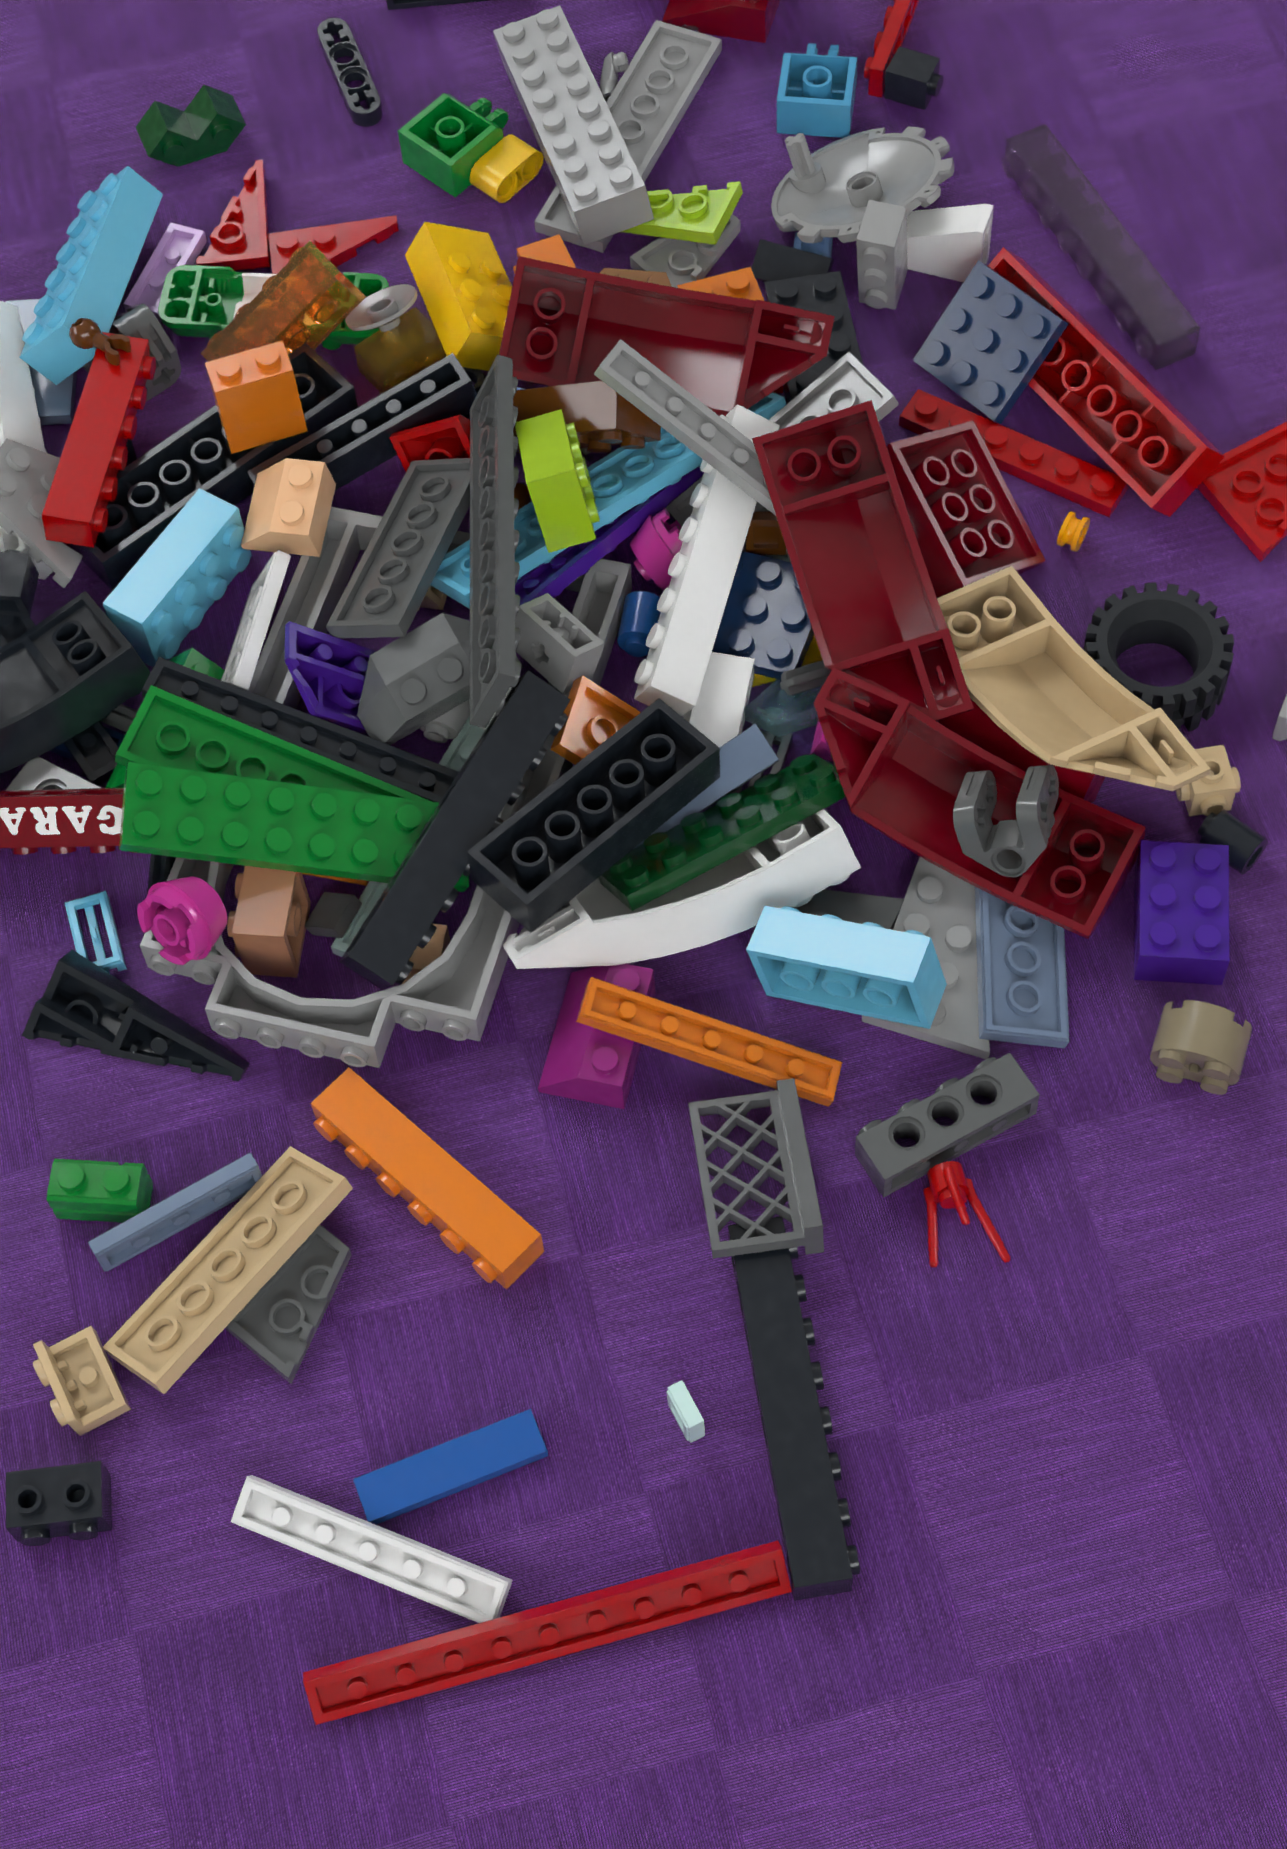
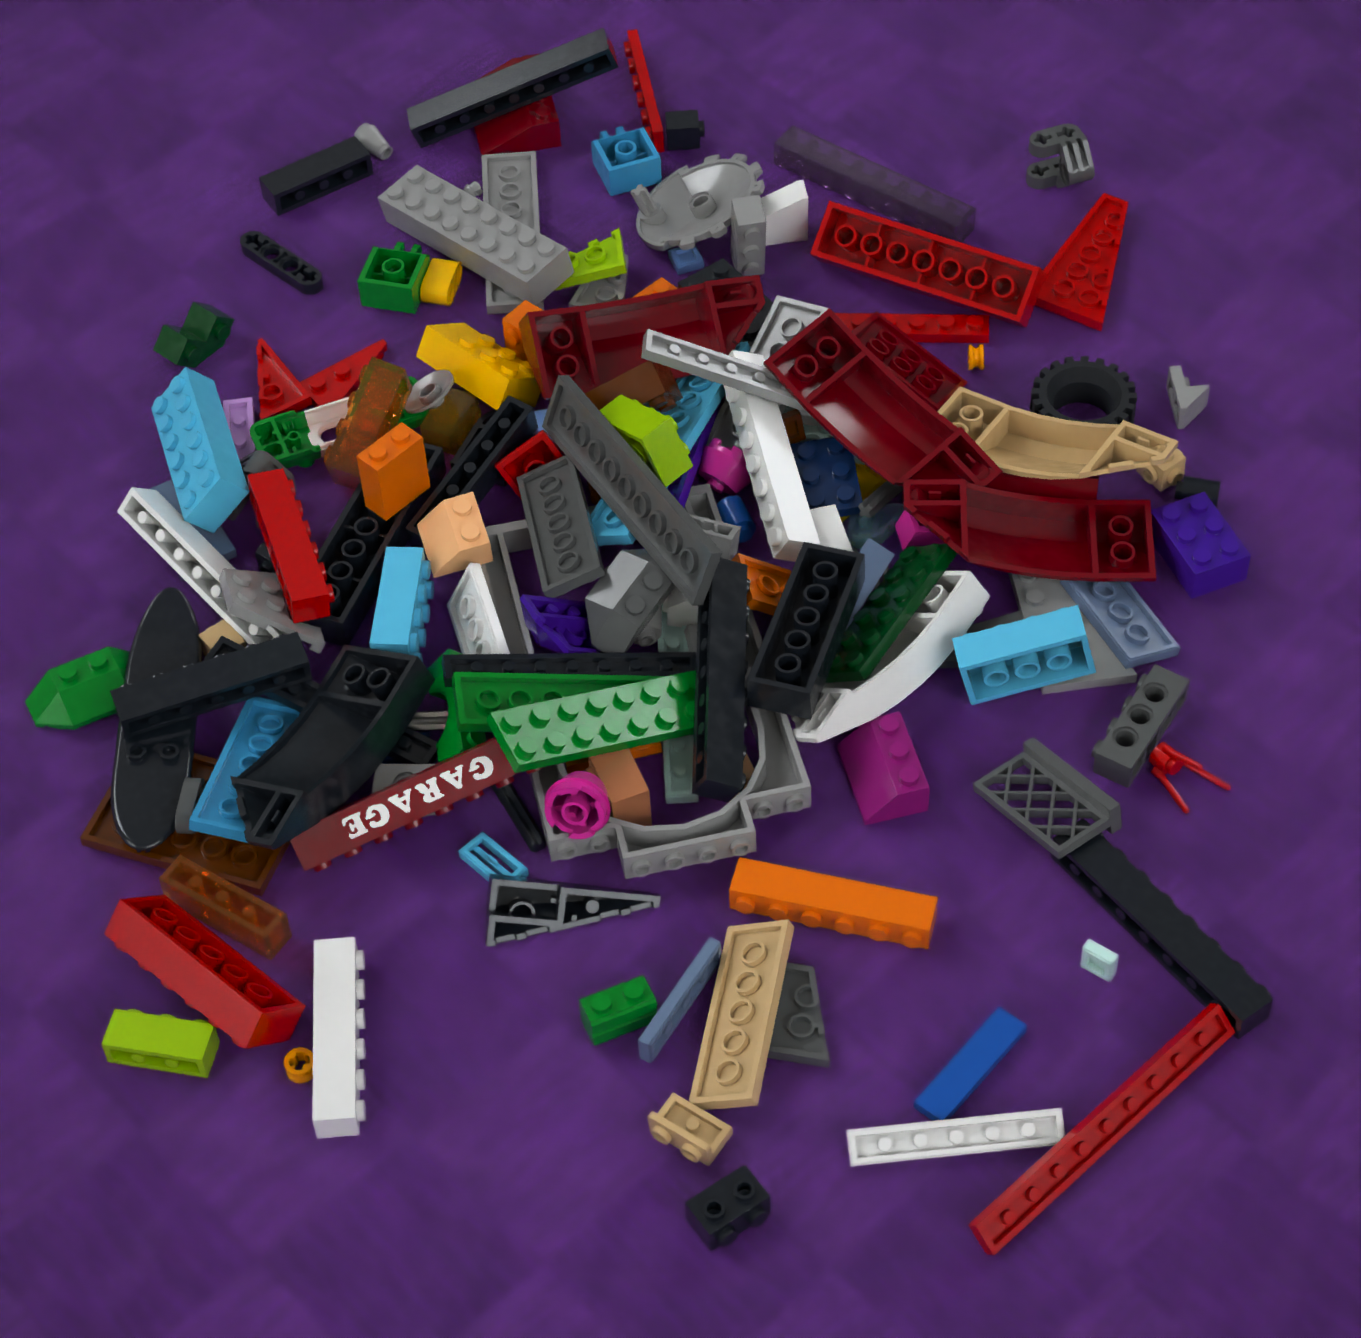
camera: 30 degrees left, 10 degrees down
reddish brown arm [69,318,131,366] -> none
dark grey tile [304,892,362,938] -> none
orange tile [576,977,842,1107] -> none
black tile [752,239,834,282] -> none
dark blue plate [913,260,1069,424] -> none
dark grey piece [953,765,1059,877] -> none
dark tan brick [1150,1000,1252,1095] -> none

